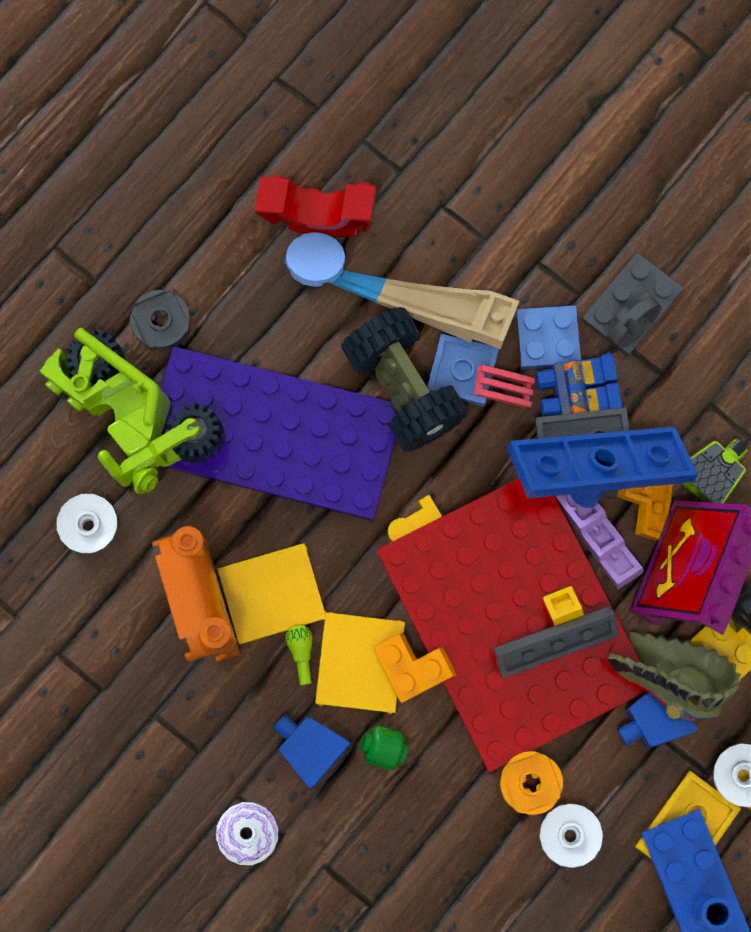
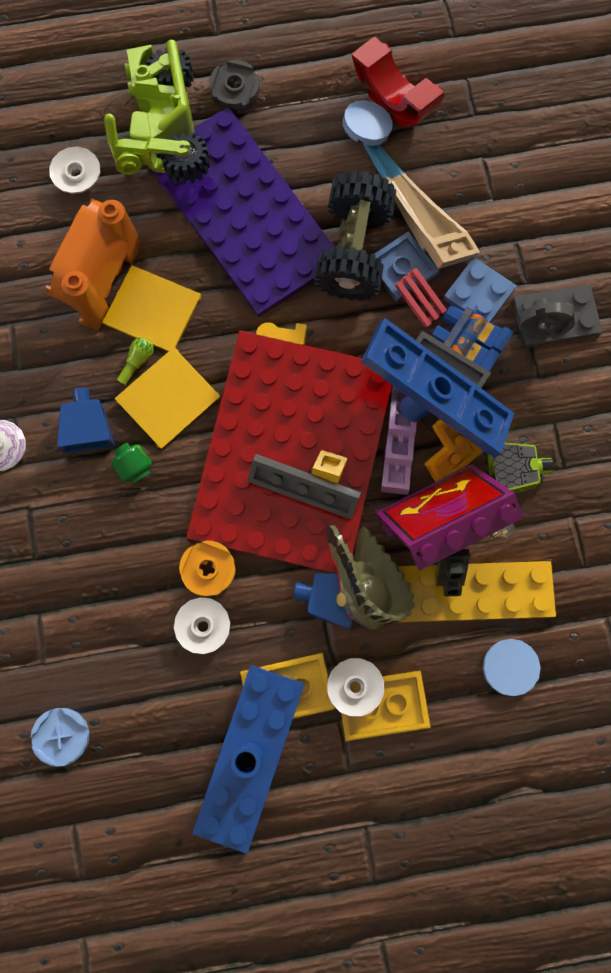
camera: 40 degrees right, 0 degrees up
light orange plate [374,633,457,703] -> none

